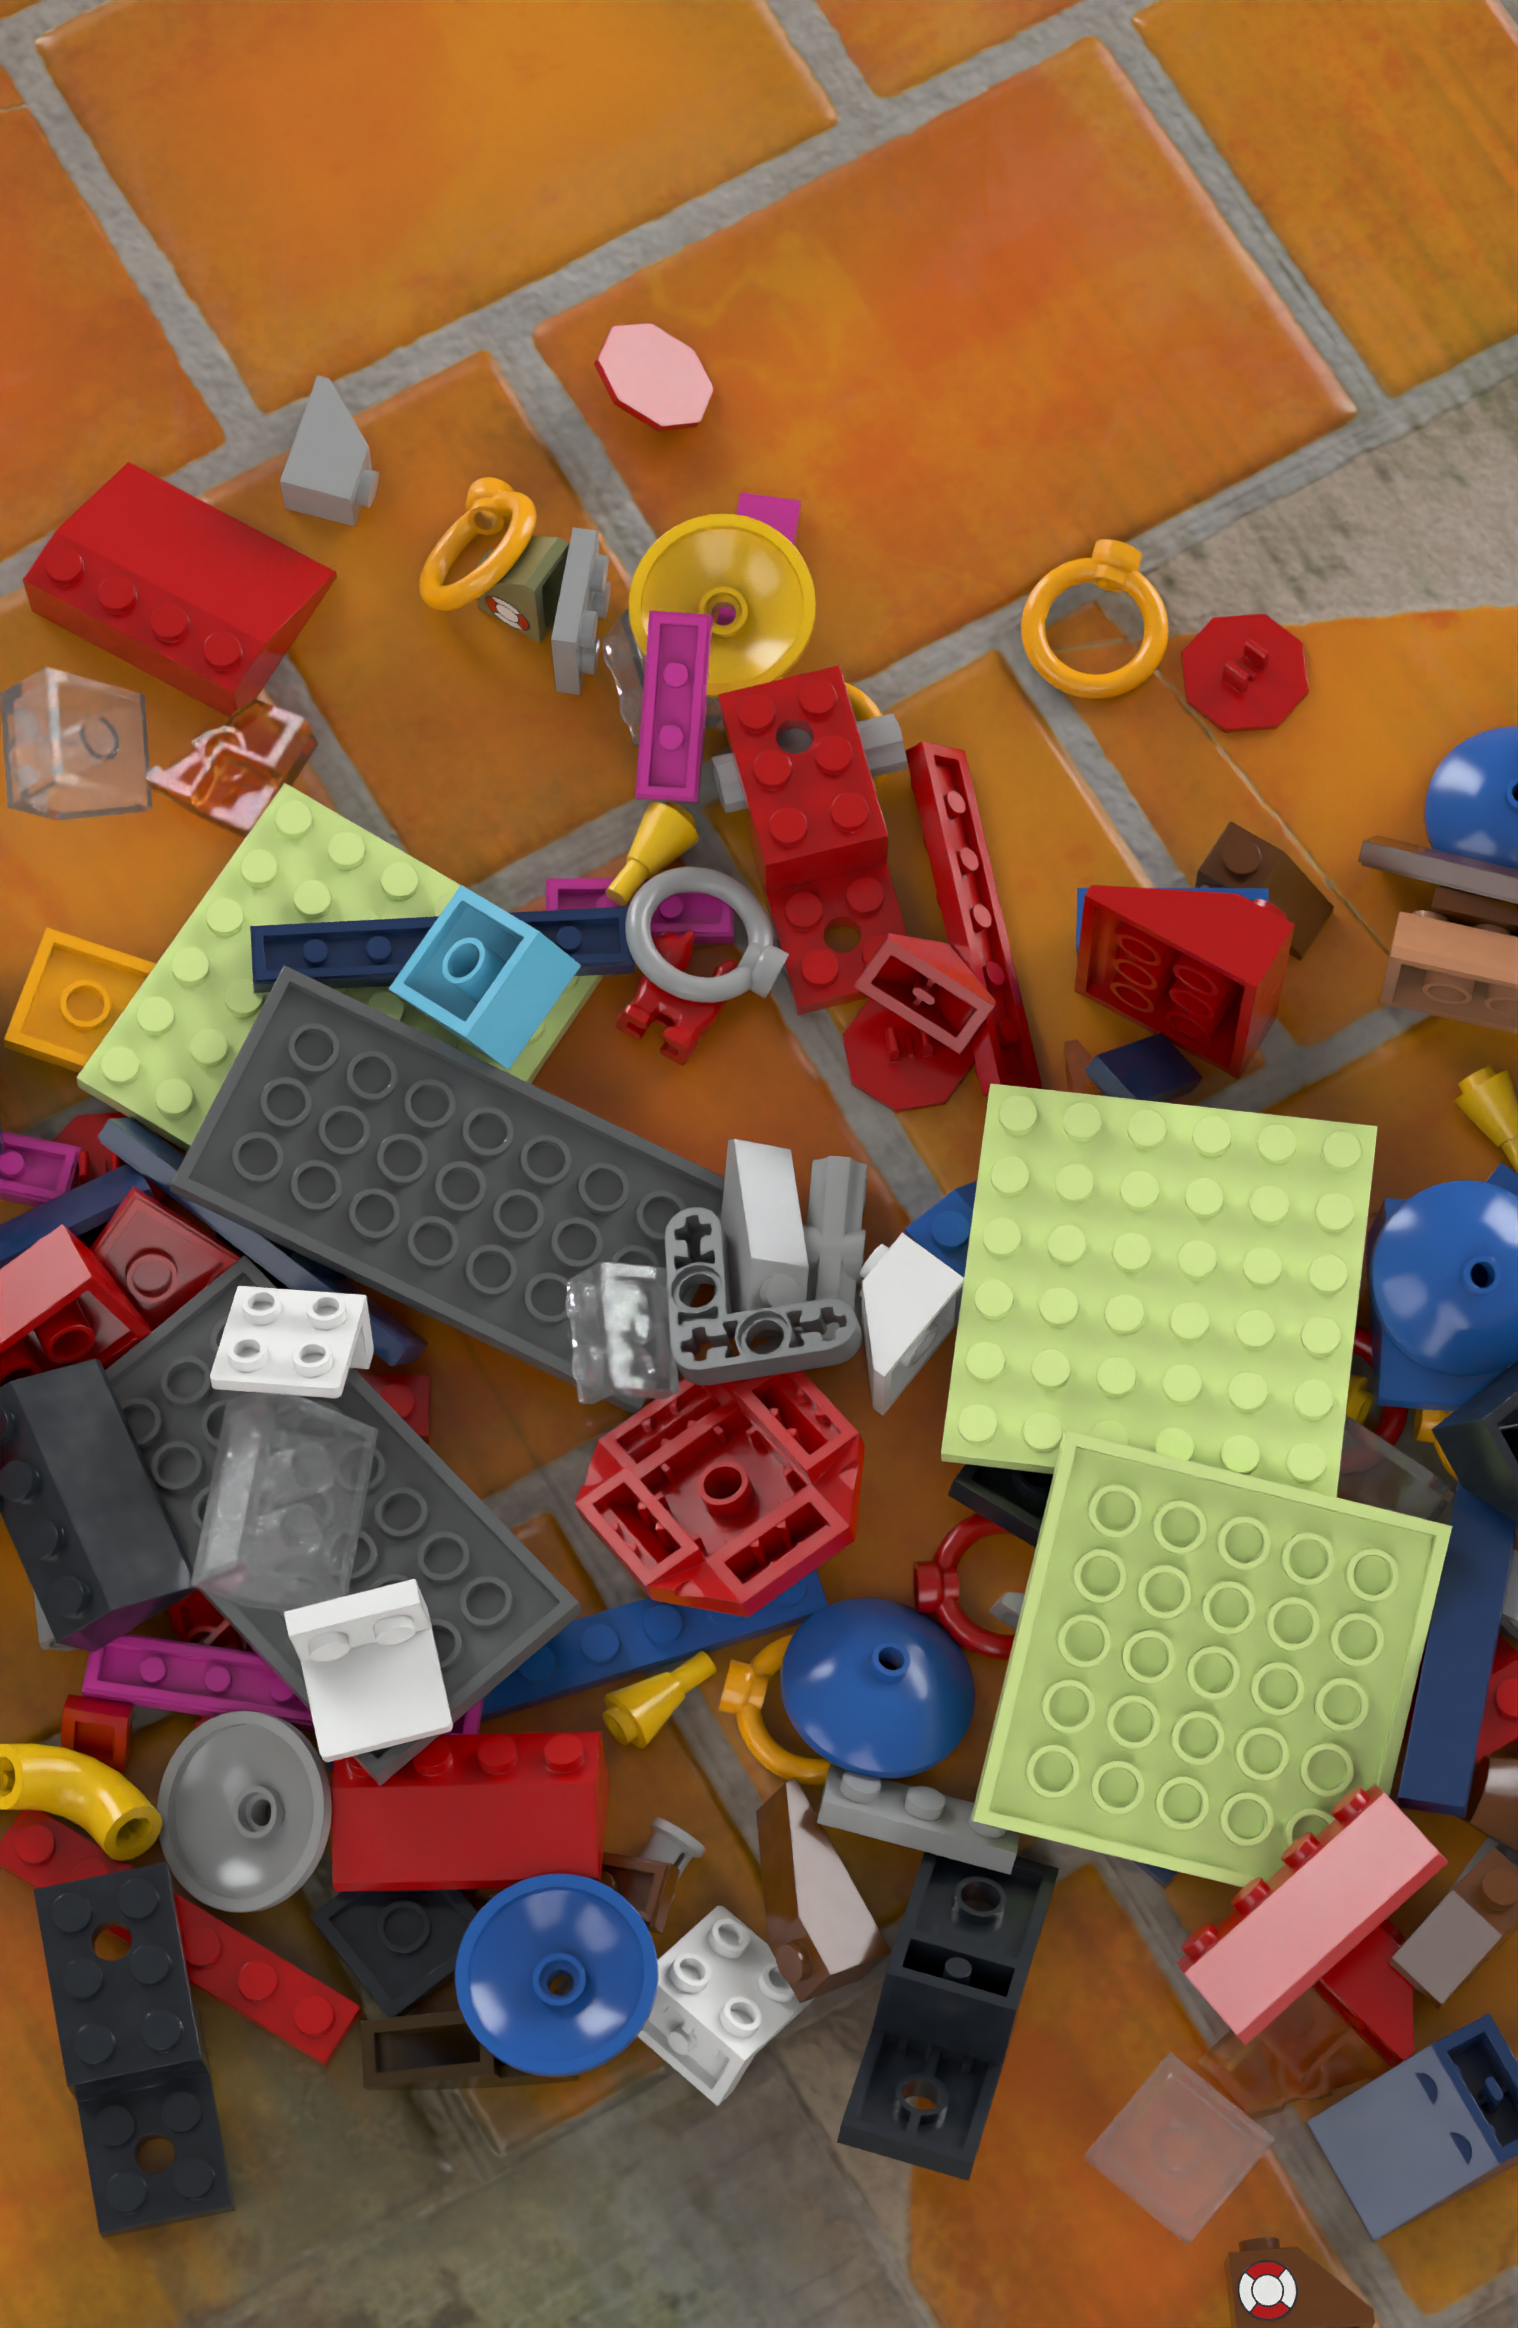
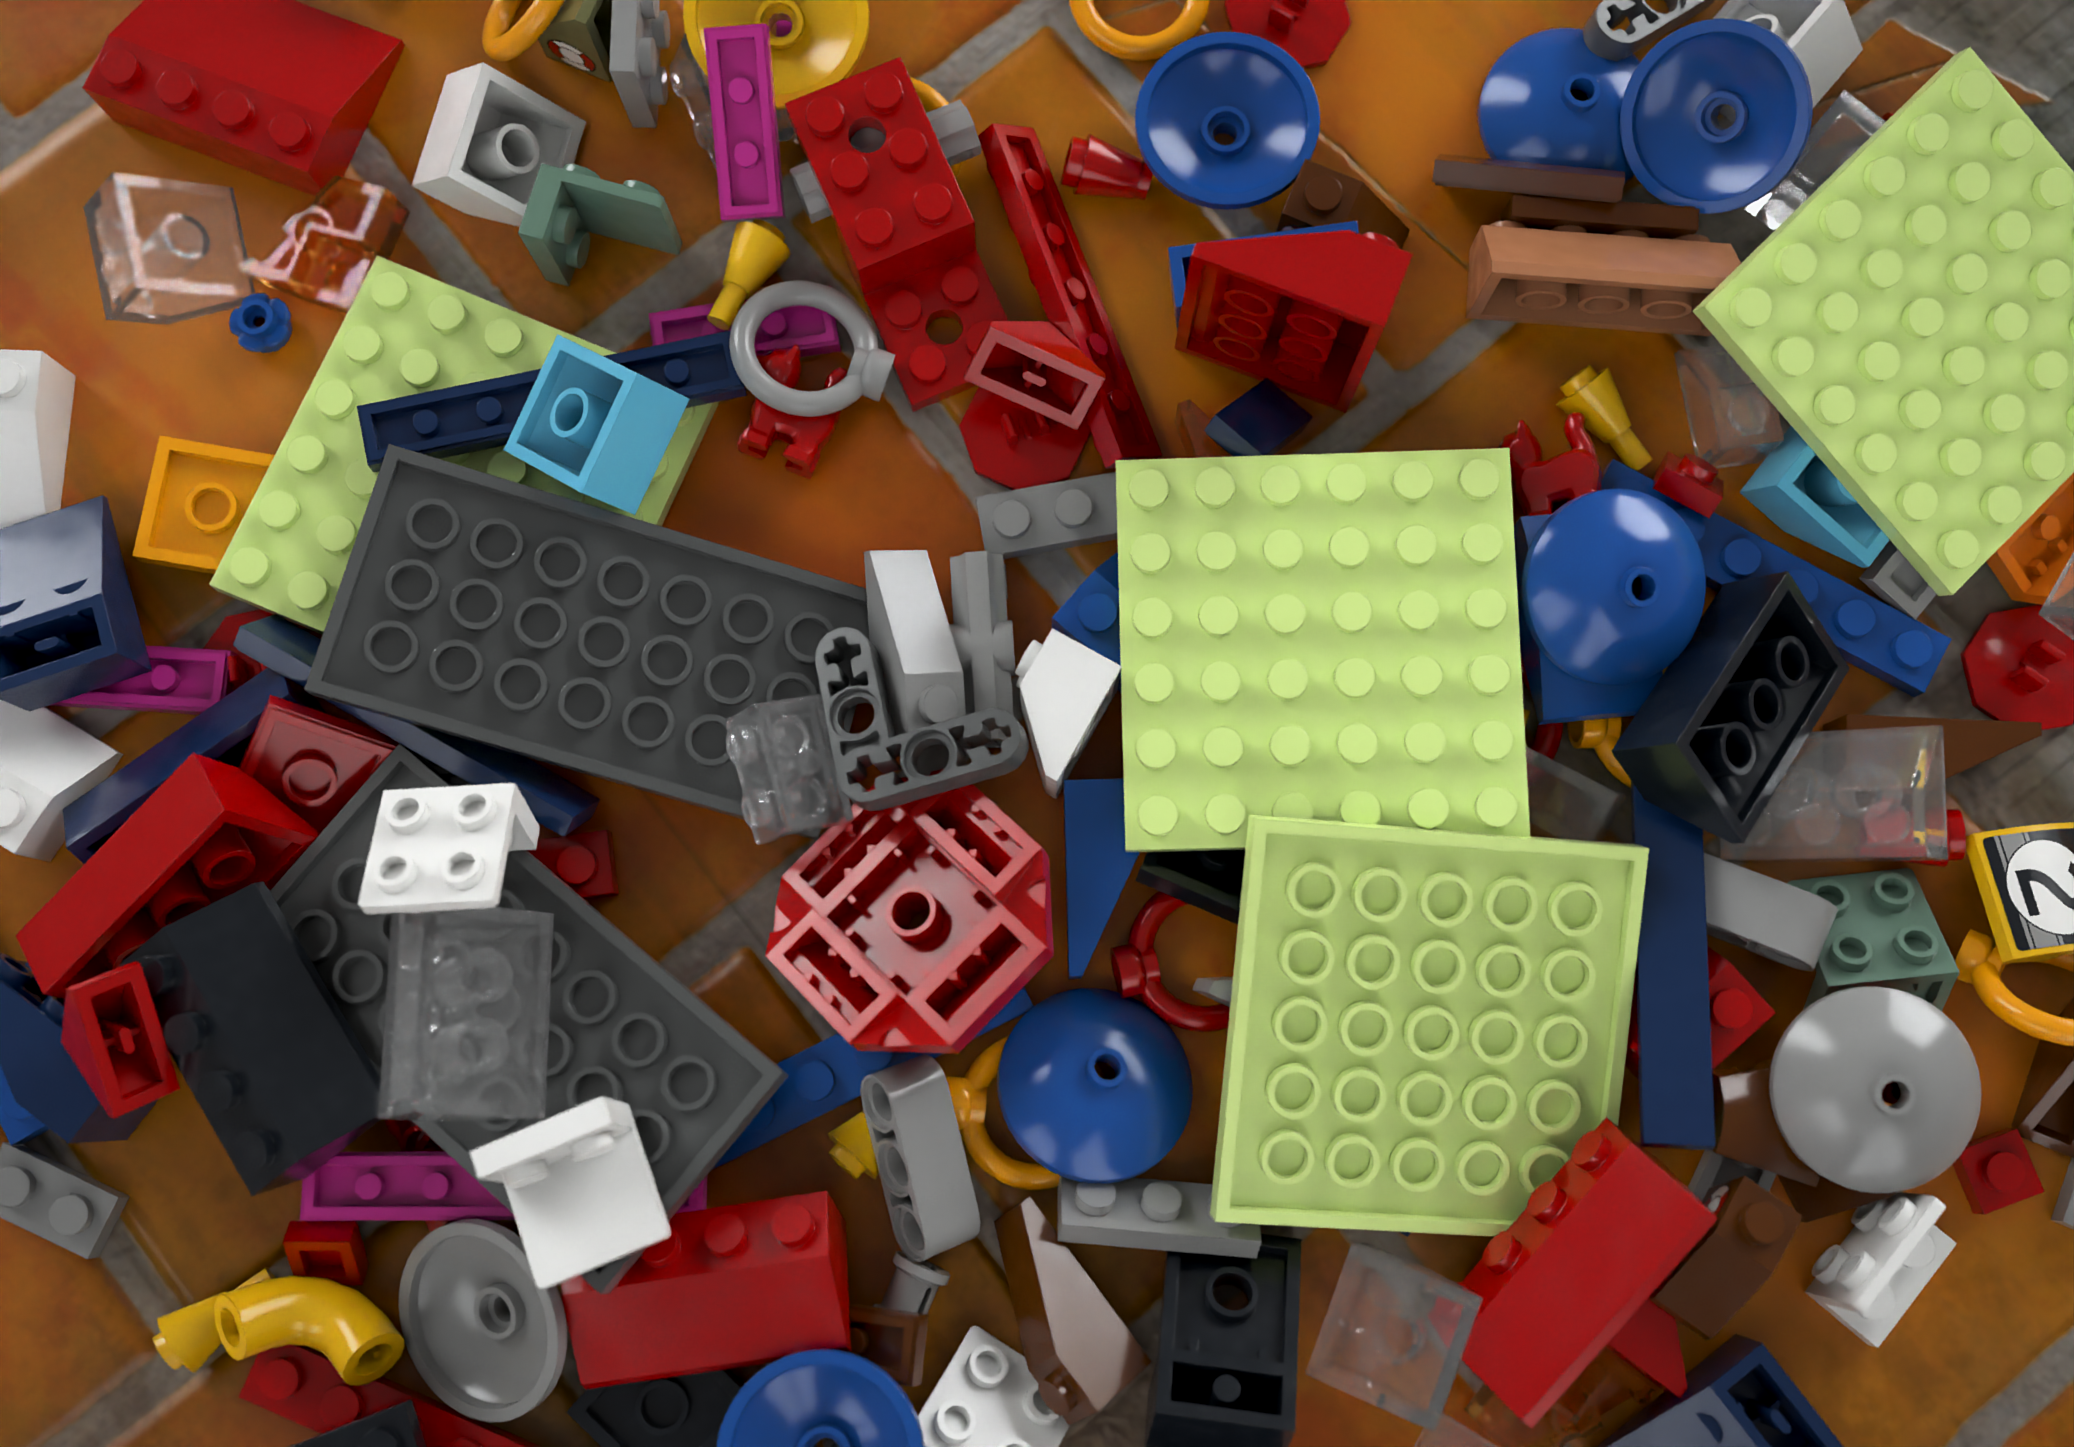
camera: 10 degrees left, 10 degrees up
none -> blue plate [229,293,292,353]
none -> white slope [411,62,586,227]
none -> sand green bracket [518,163,682,286]
none -> light grey beam [860,1054,981,1262]
none -> light grey plate [975,472,1117,559]
none -> red cone [1060,134,1153,200]
none -> blue slope [1063,778,1140,979]
none -> blue dish [1135,32,1320,210]
none -> clear slope [1305,1242,1483,1432]
none -> red animal [1498,412,1602,516]

